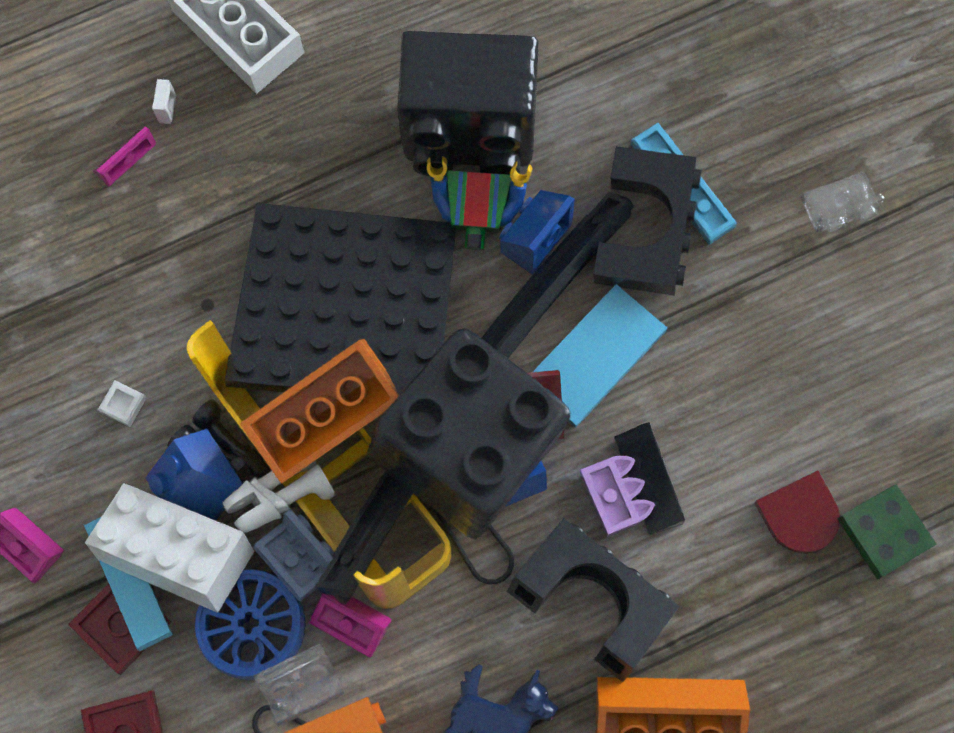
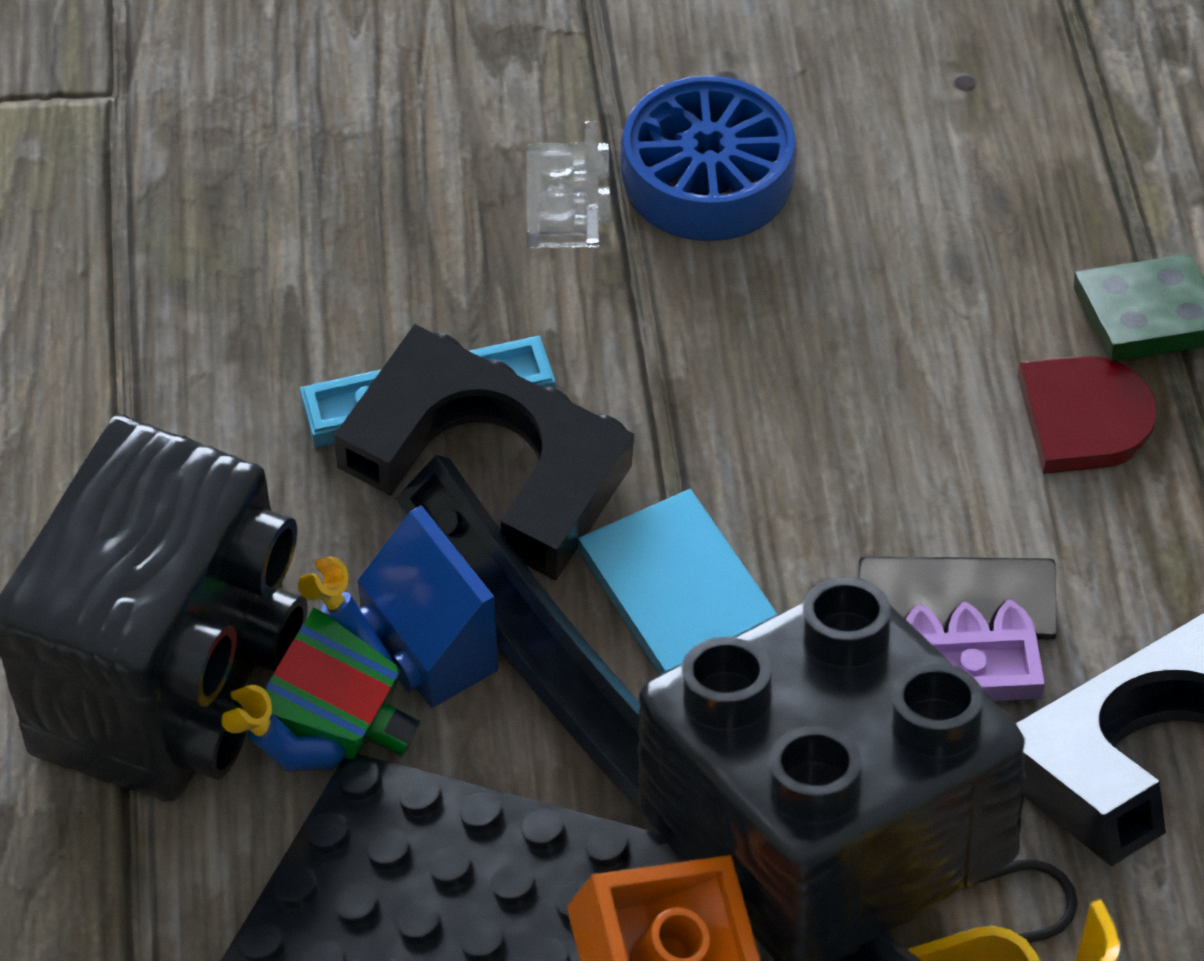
camera: 75 degrees left, 20 degrees down
none -> blue piece [620,76,797,241]

